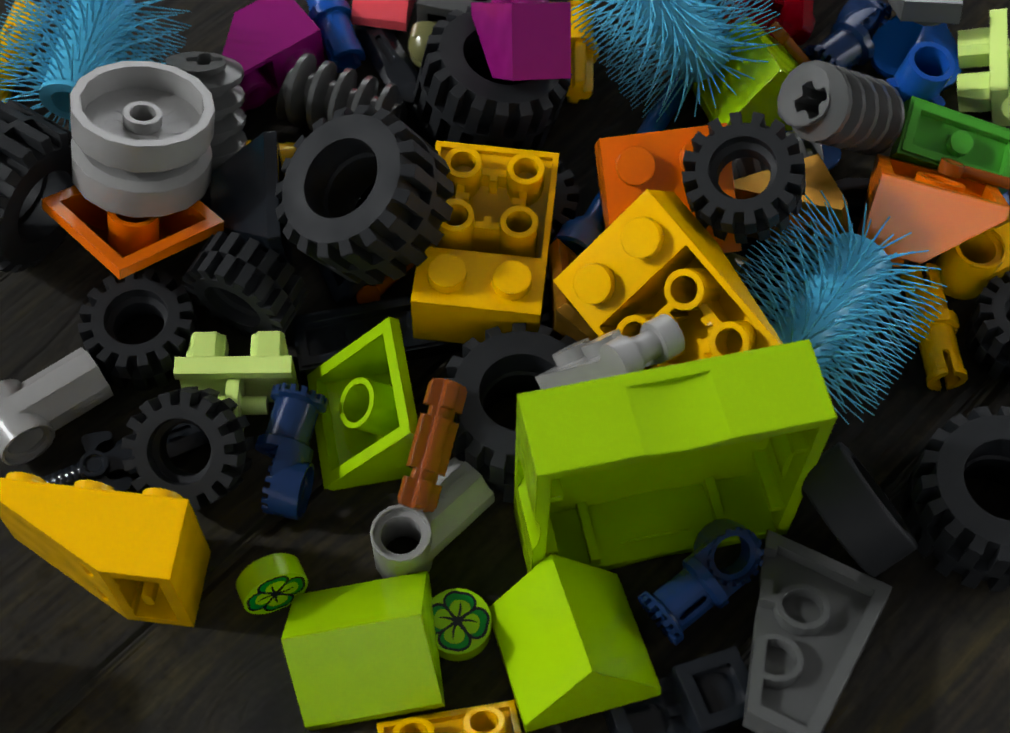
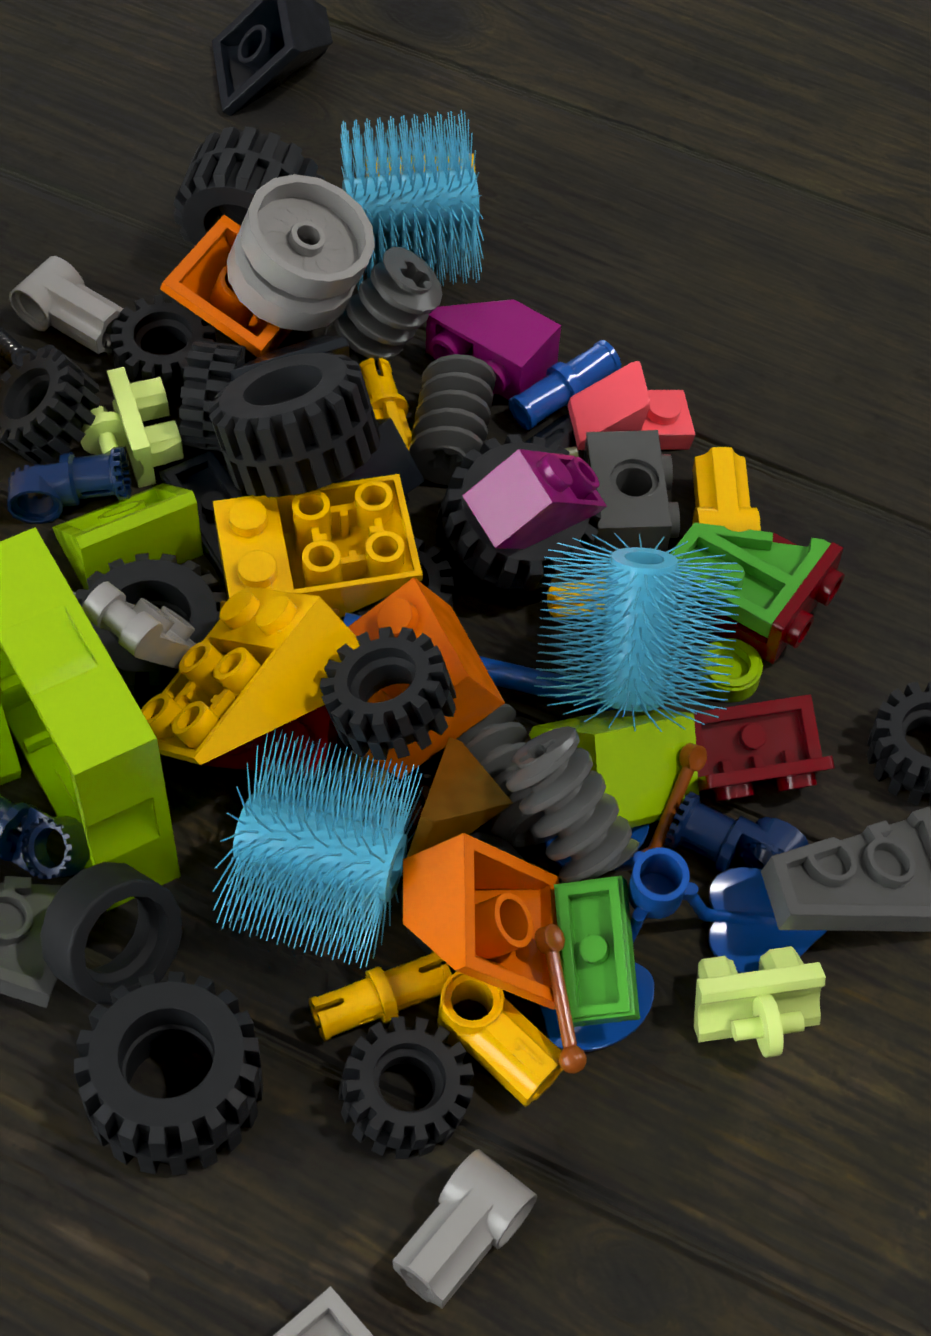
camera: 70 degrees right, 5 degrees down
dark orange axle [397,378,467,512] -> none

